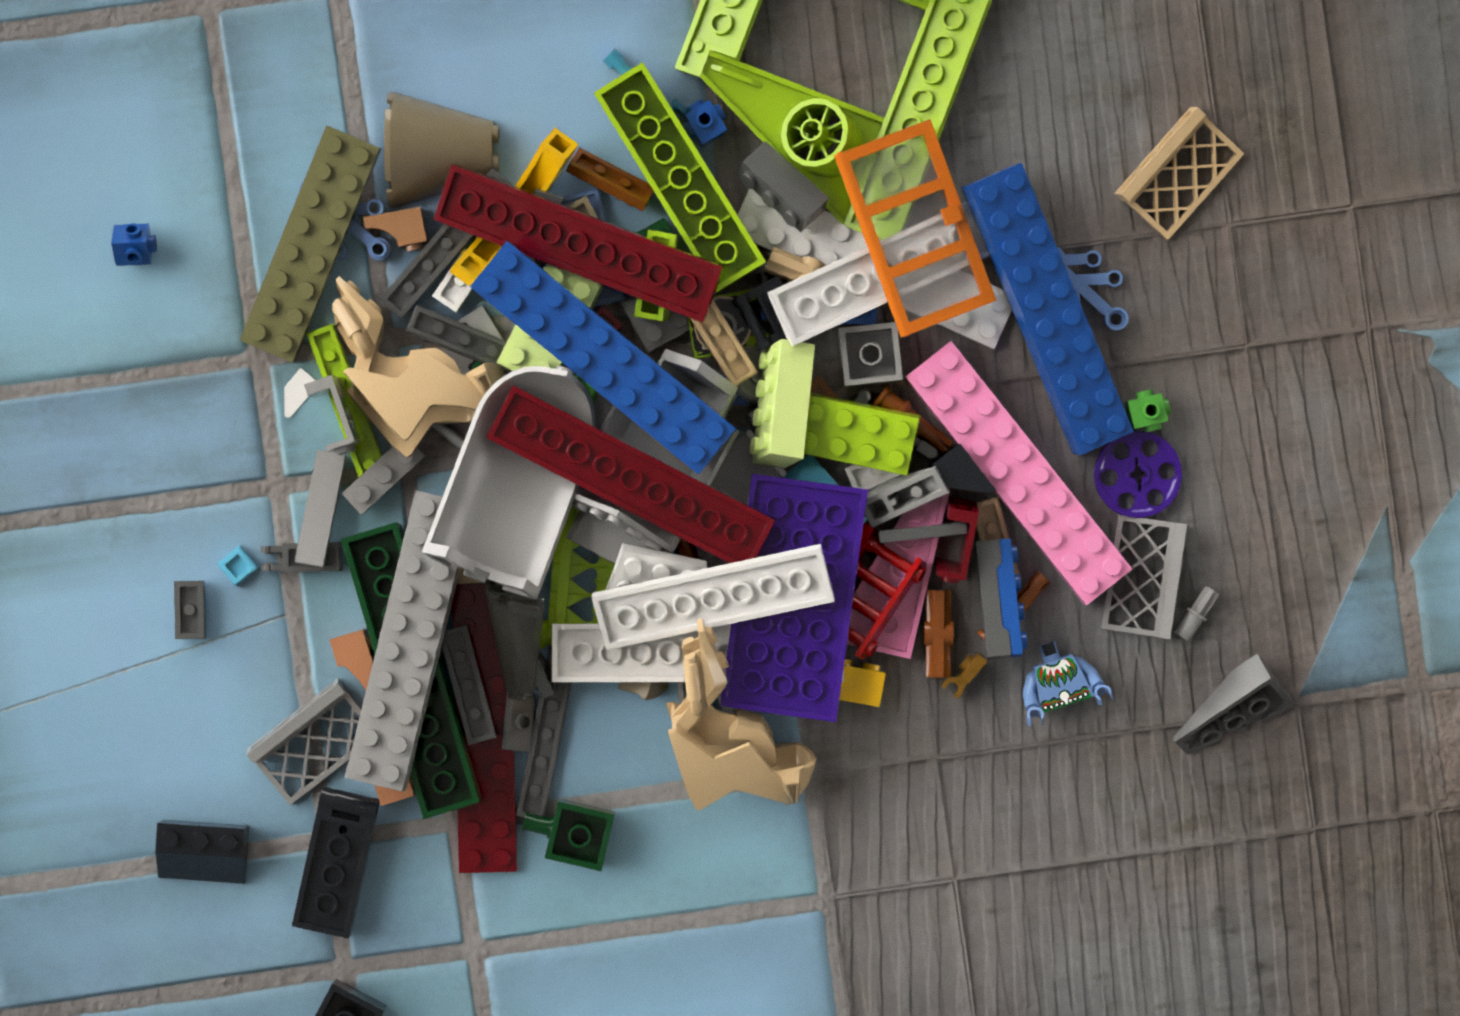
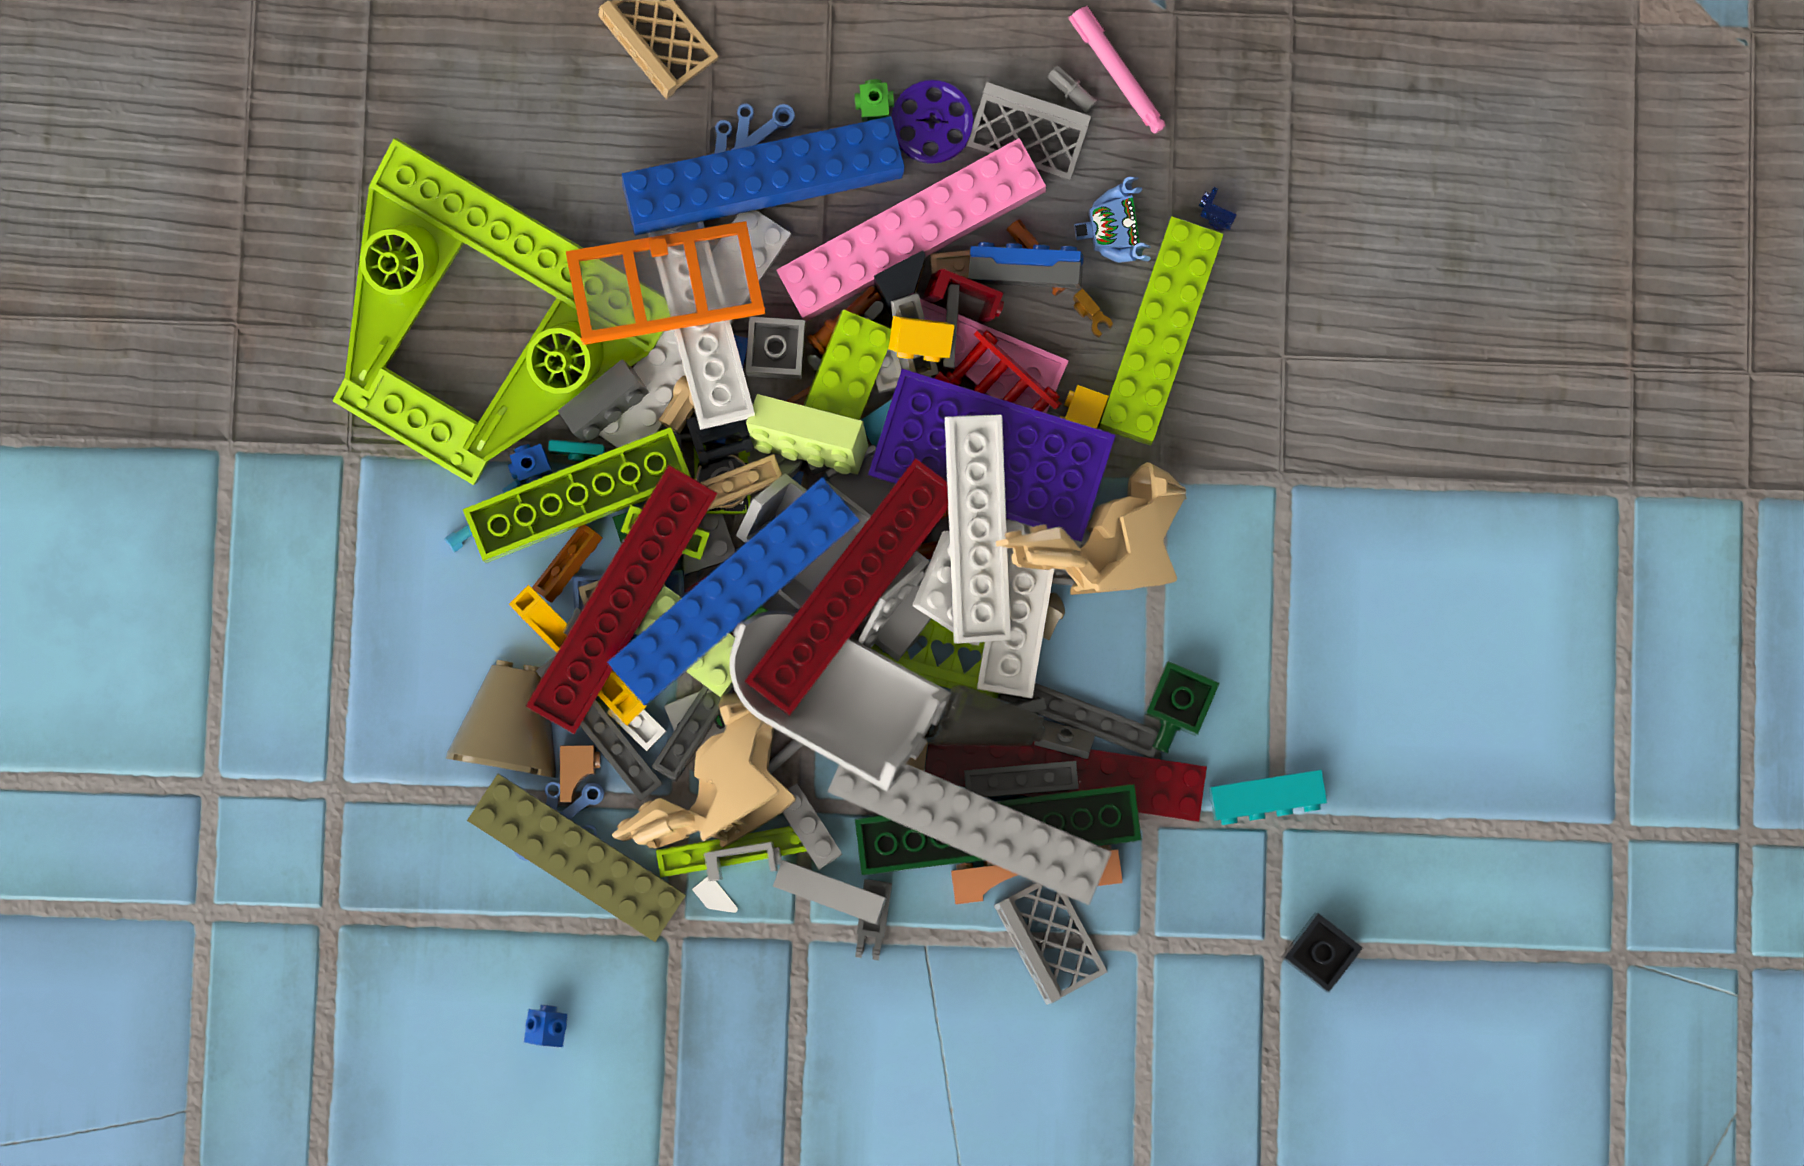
camera: 80 degrees left, 5 degrees down
black slope [155,820,249,884] -> none
dark grey plate [174,580,206,639] -> none
medium azure tile [217,546,259,586] -> none
black hinge [292,786,380,938] -> none
dark orange piece [923,590,954,678] -> none
dark grey wedge [1173,654,1296,754] -> none
none -> teal plate [548,440,607,461]
none -> yellow brick [889,316,954,362]
none -> bright pink piece [1069,6,1165,134]
none -> lime brick [1099,216,1224,446]
none -> clear blue bracket [1199,187,1237,230]
none -> teal brick [1209,770,1327,825]

